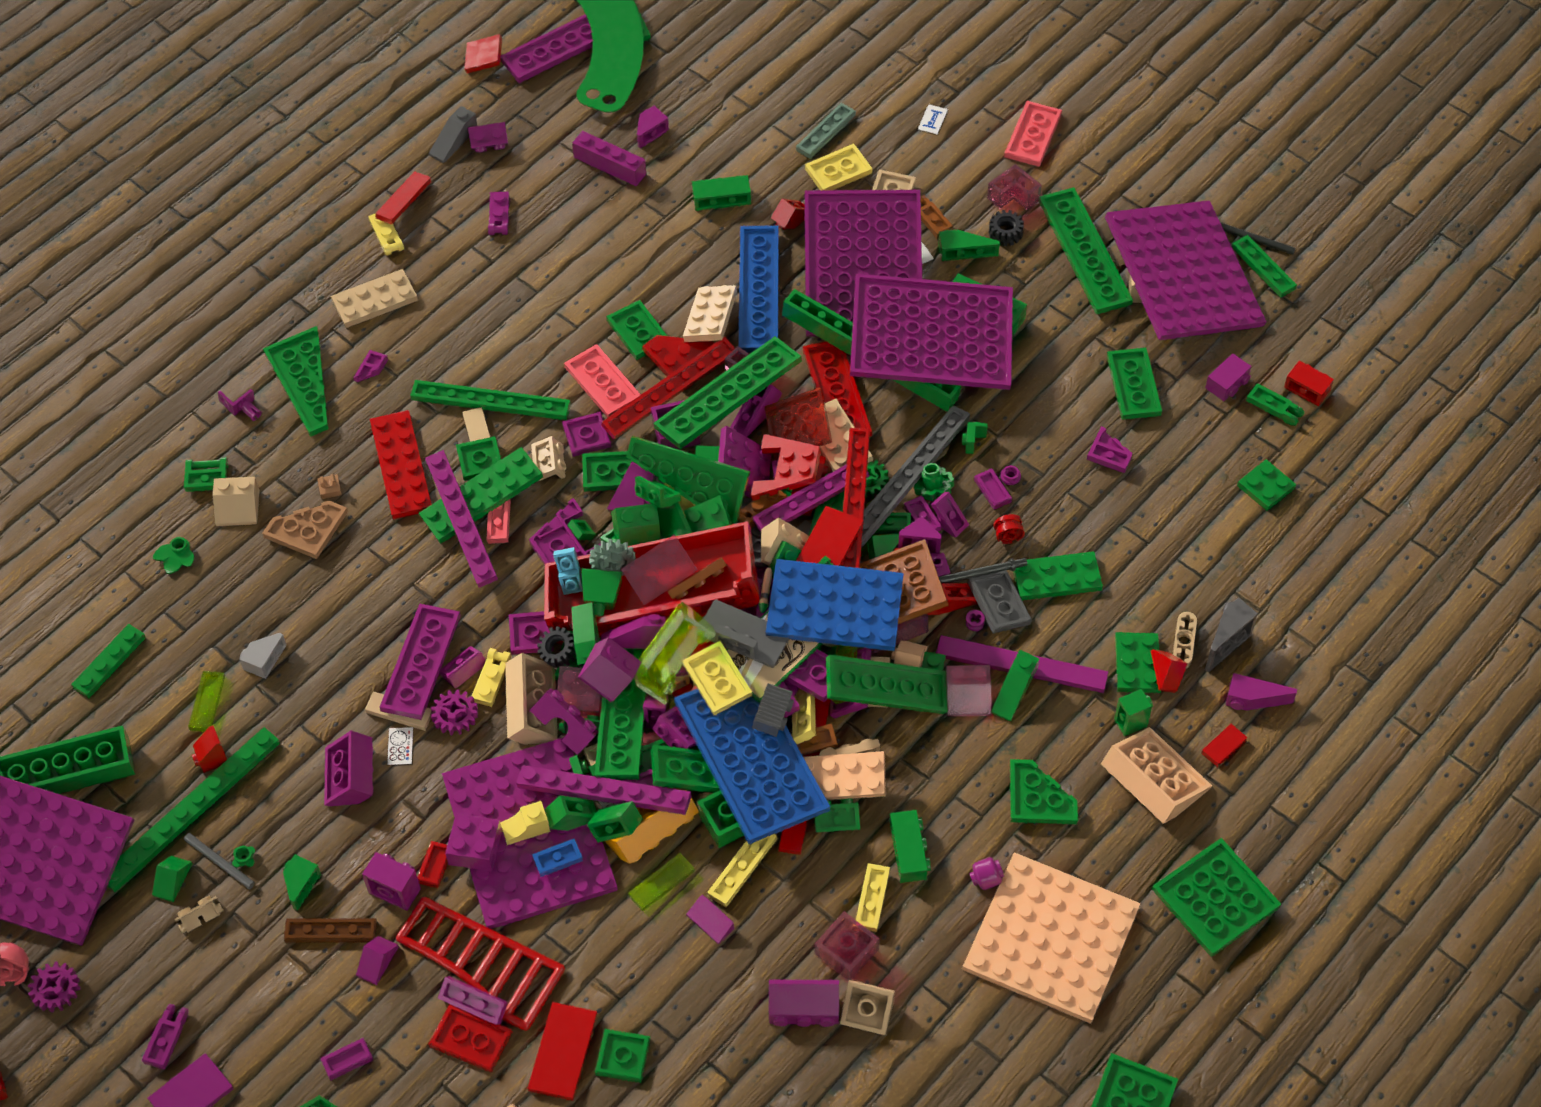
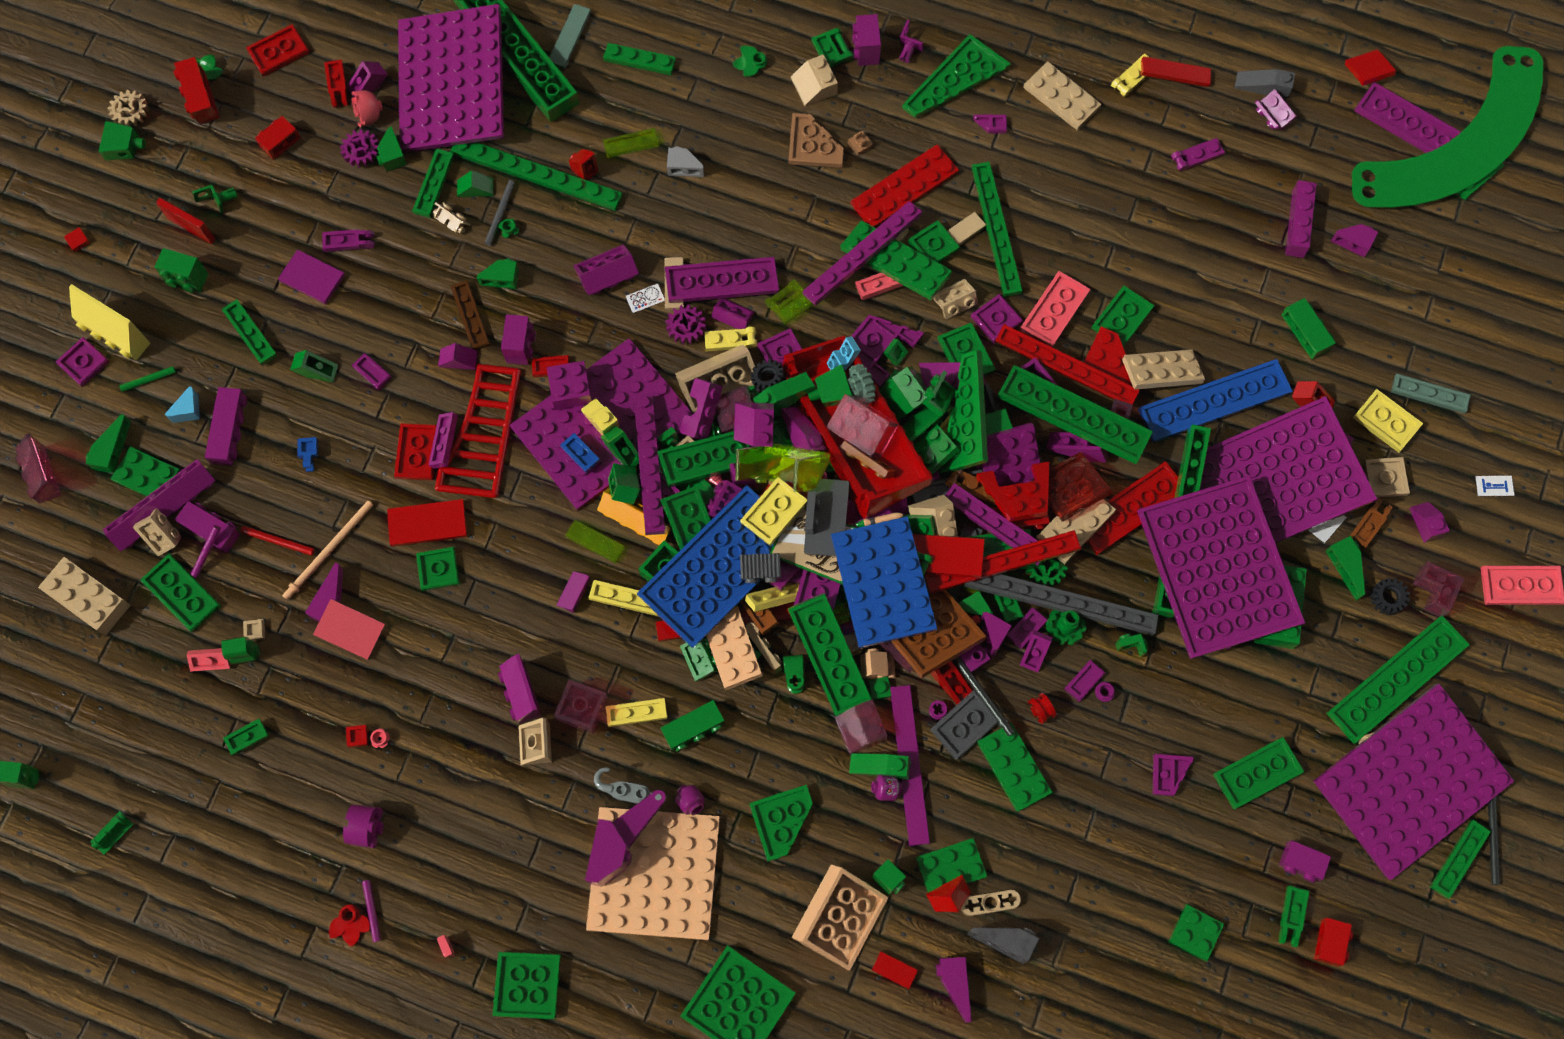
camera: 70 degrees right, 15 degrees up
none -> green slope [376,126,407,172]
none -> green plate [412,149,454,218]
none -> sand green tile [549,4,591,70]
none -> magenta slope [585,767,666,887]
none -> clear neon green plate [764,279,813,325]
none -> green piece [783,654,805,694]
none -> magenta brick [852,14,881,66]
none -> magenta head [871,775,902,801]
none -> magenta slope [1409,502,1450,543]

